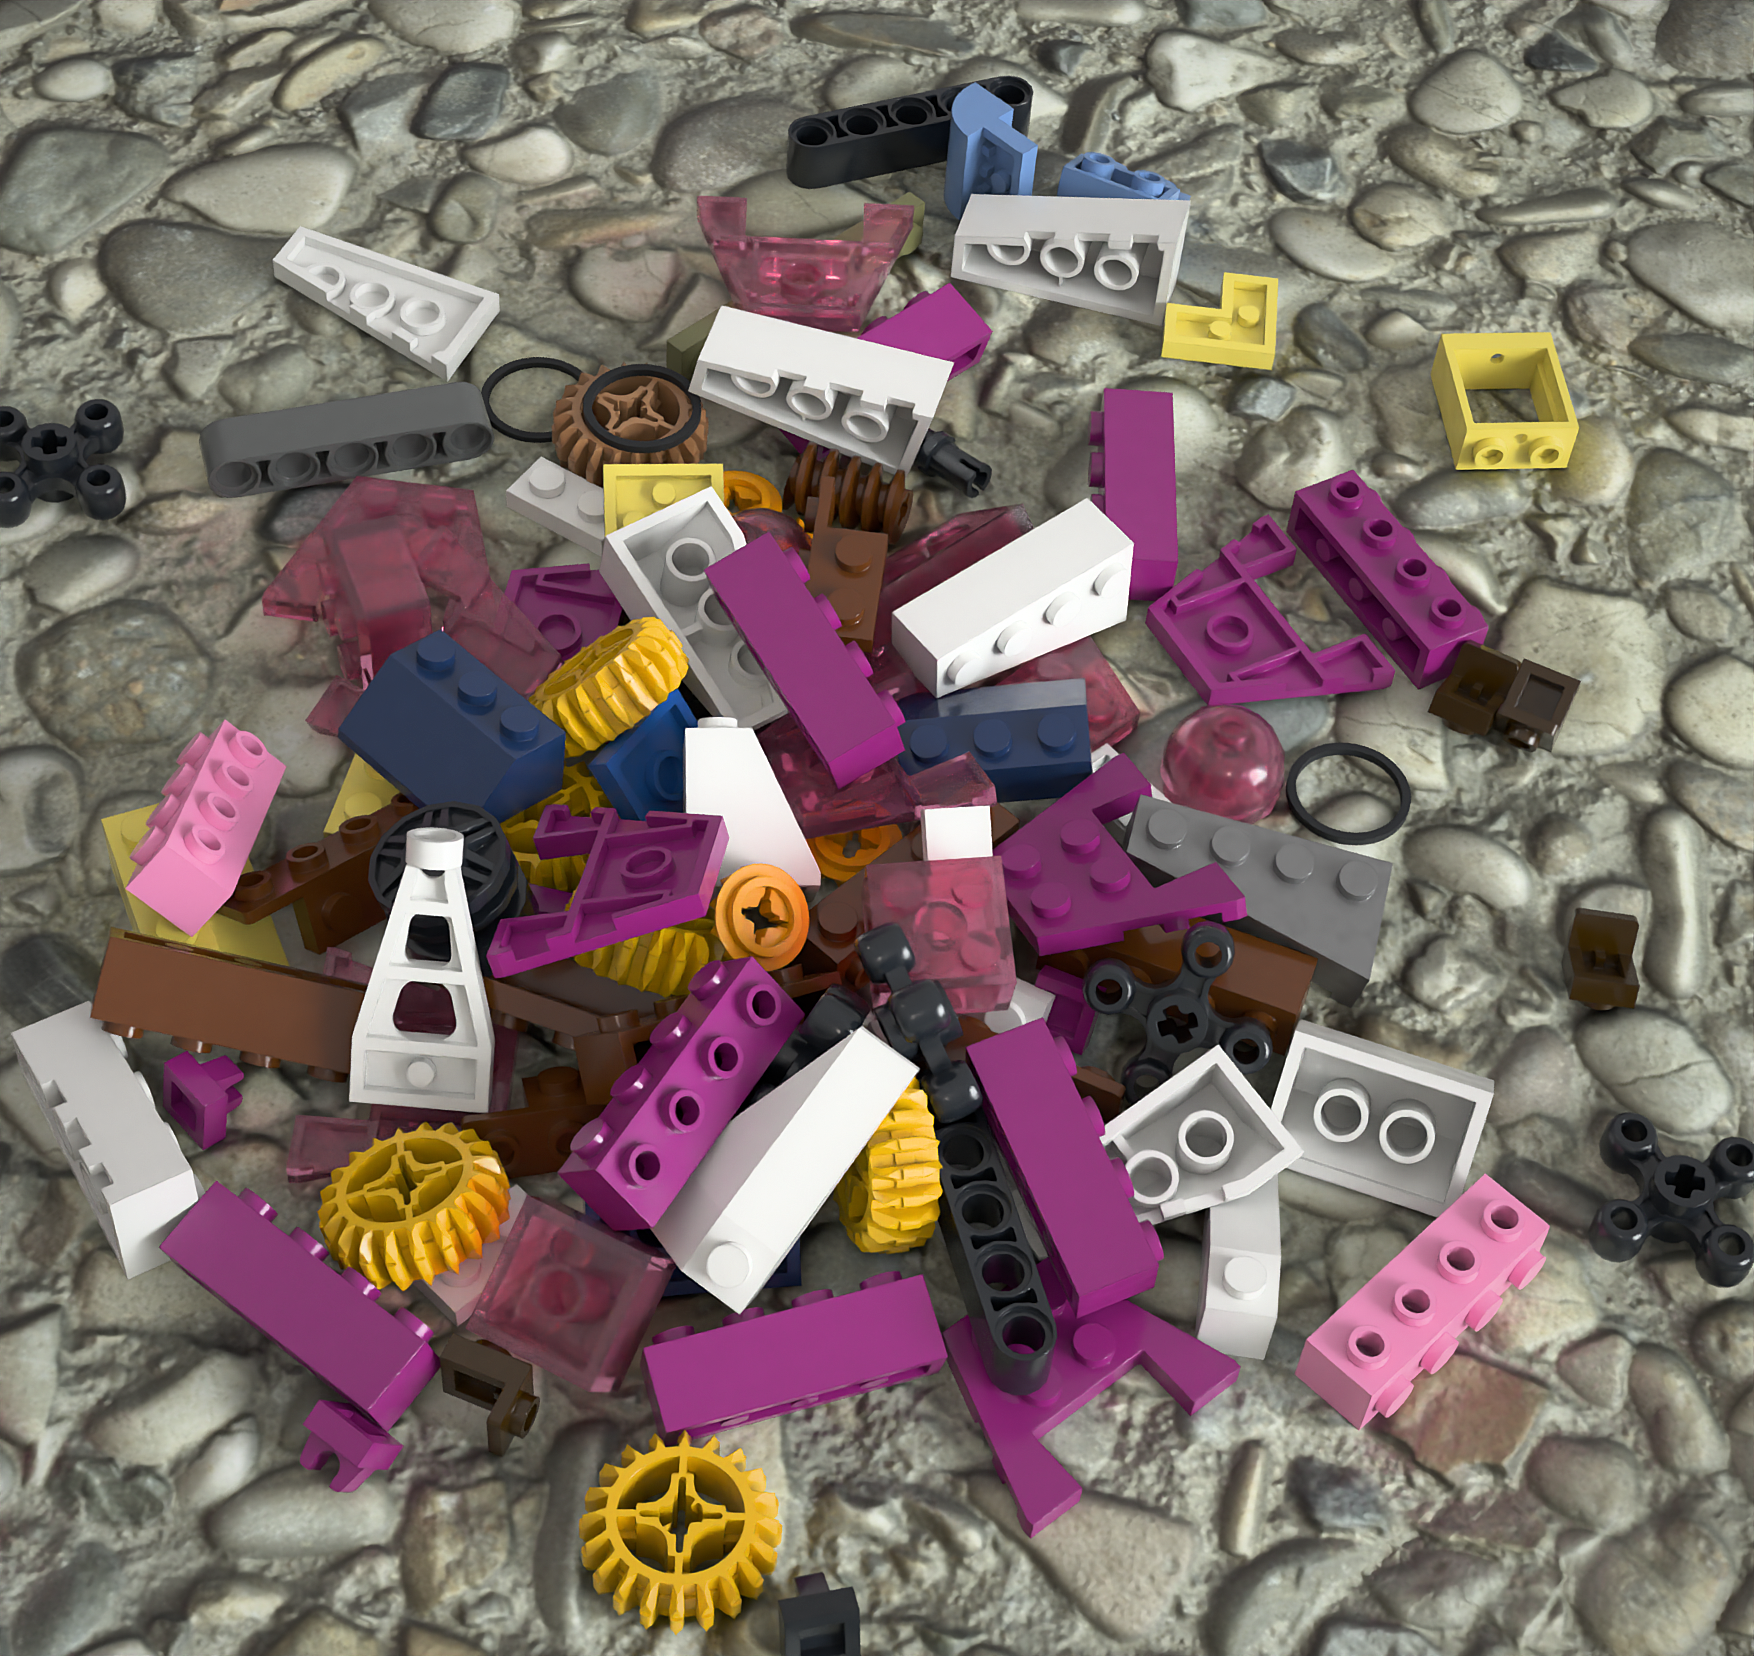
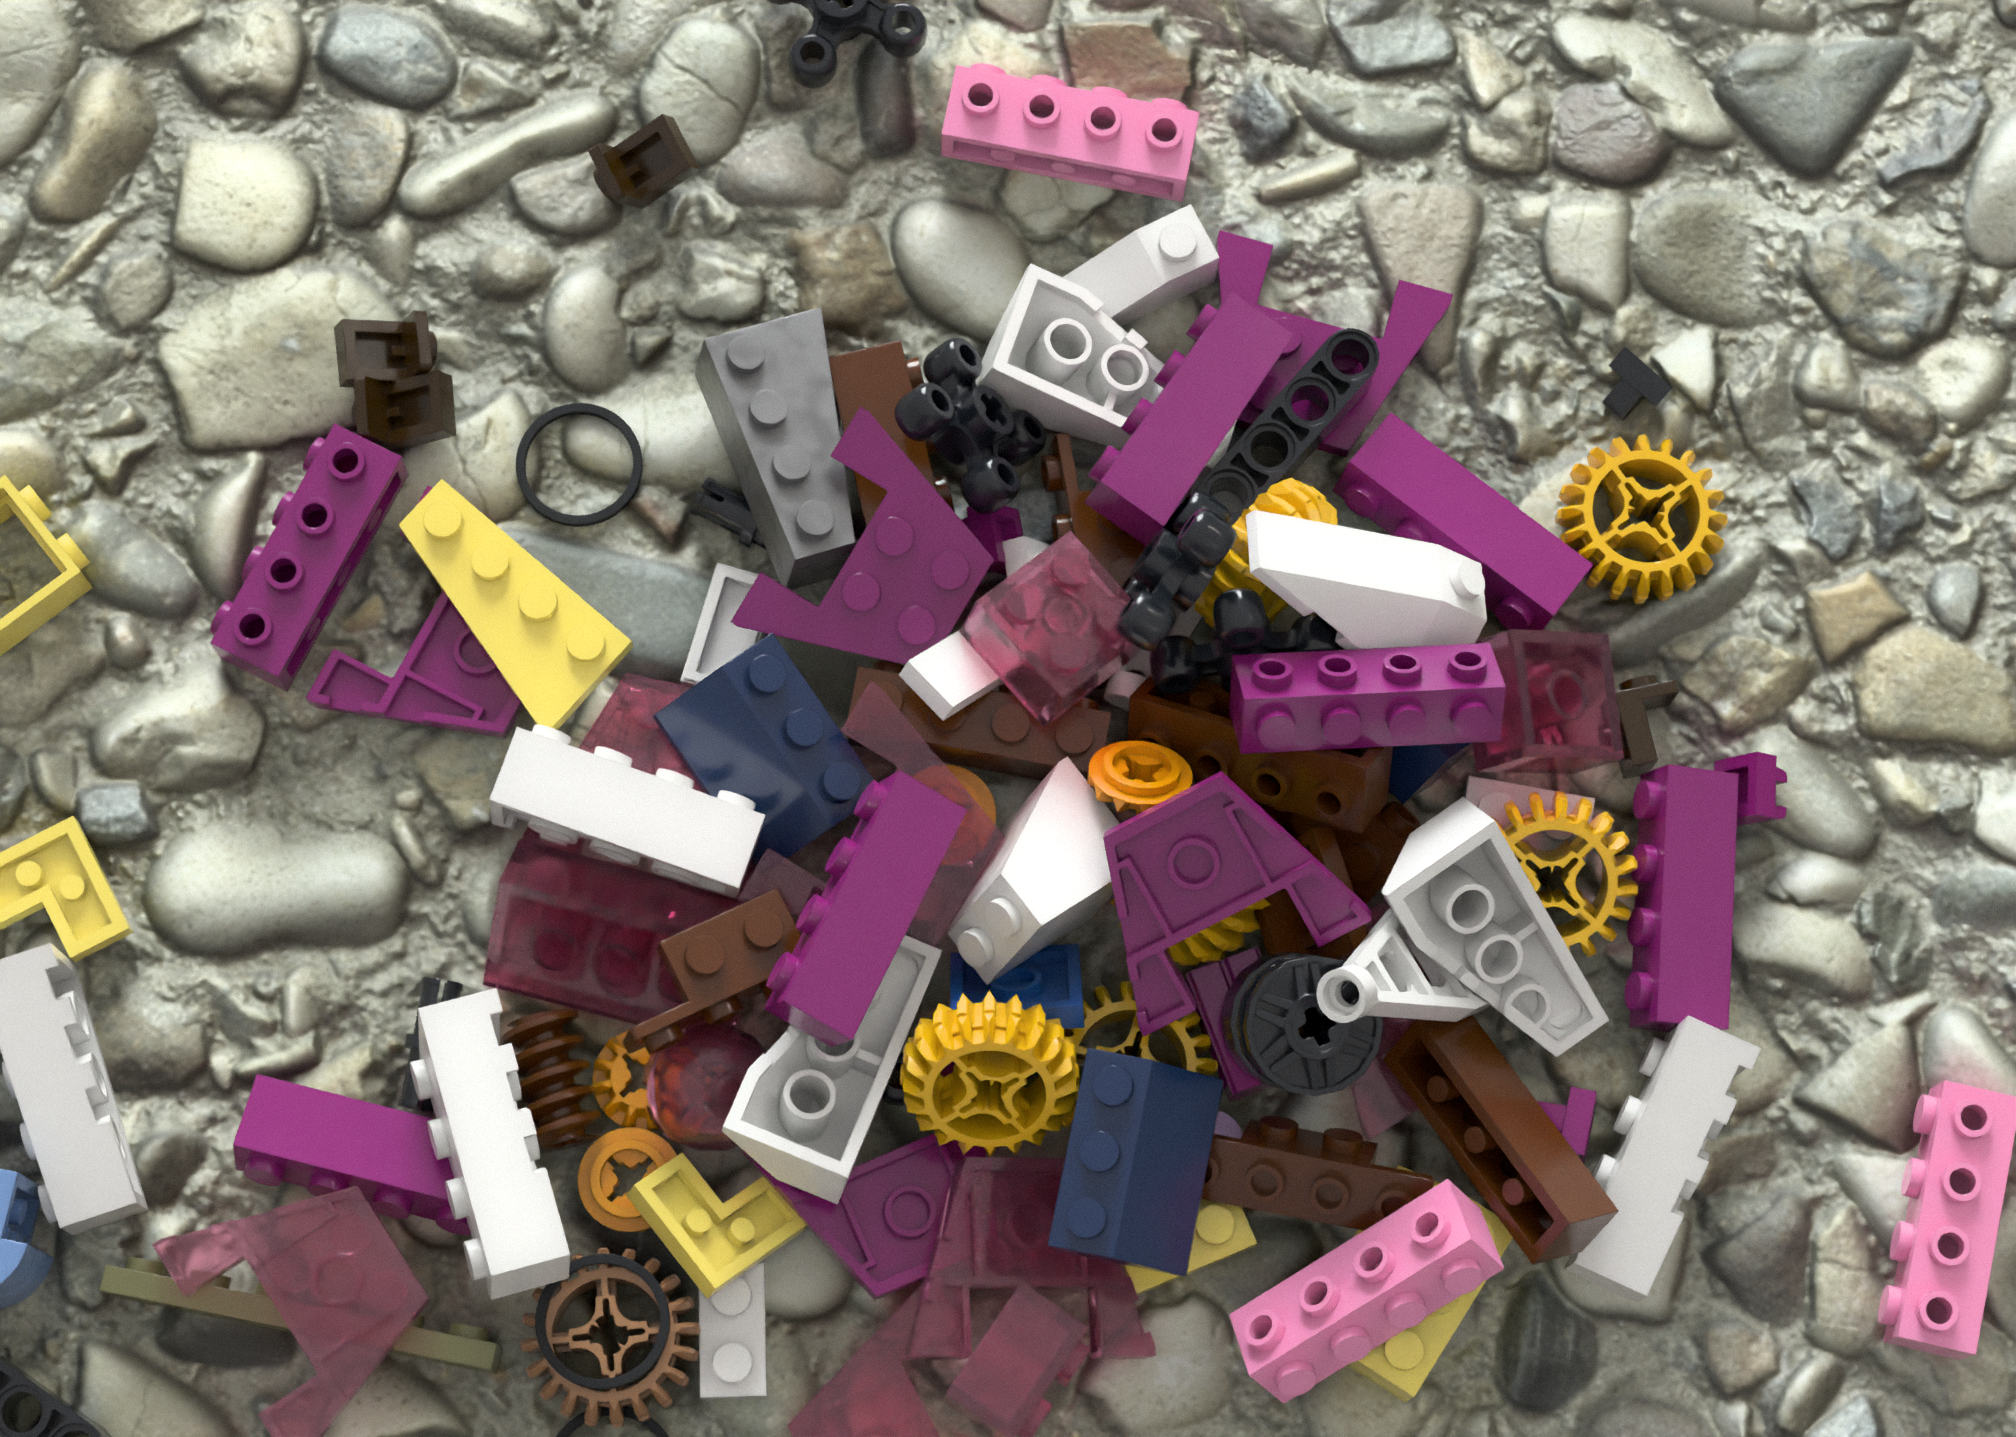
camera: 125 degrees left, 25 degrees up
magenta brick [1088,388,1178,601] -> none
clear pink cylinder [1160,703,1285,825] -> none
white slope [1271,1019,1494,1217] -> none
none -> light yellow wing [399,479,633,730]
none -> white wedge [1381,797,1609,1057]

